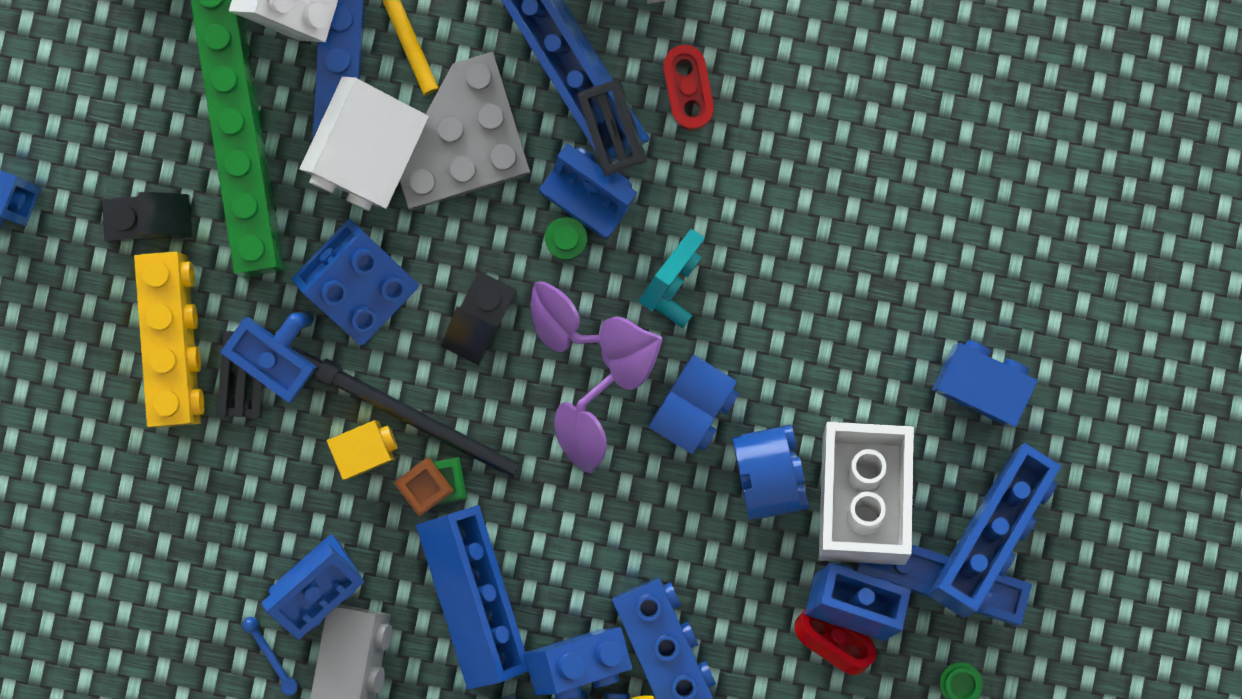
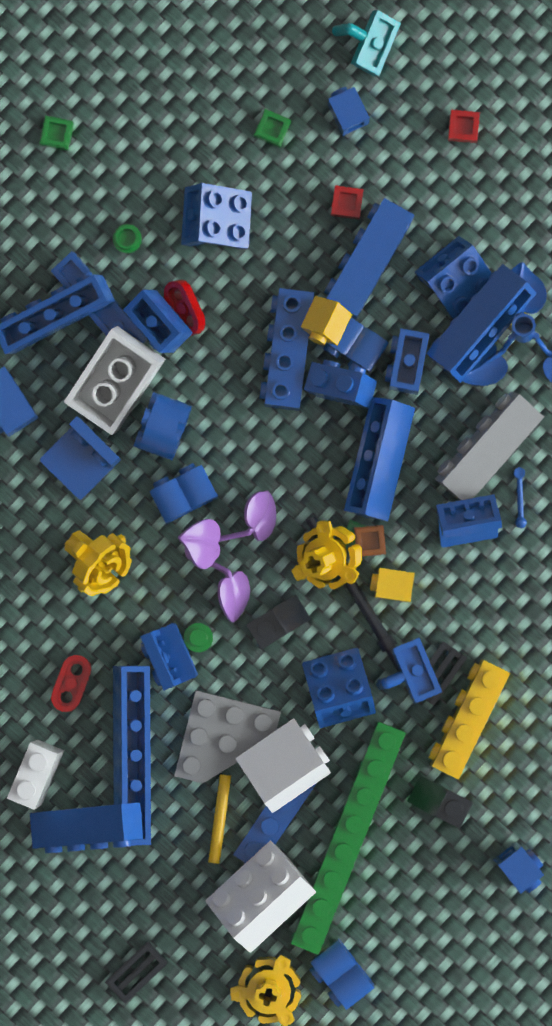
camera: 145 degrees left, 0 degrees up
black tile [577,79,648,176] -> none
teal plate [638,228,705,328] -> none
none -> blue bracket [40,416,121,500]
none -> yellow piece [64,530,132,596]
none -> yellow piece [291,520,362,589]

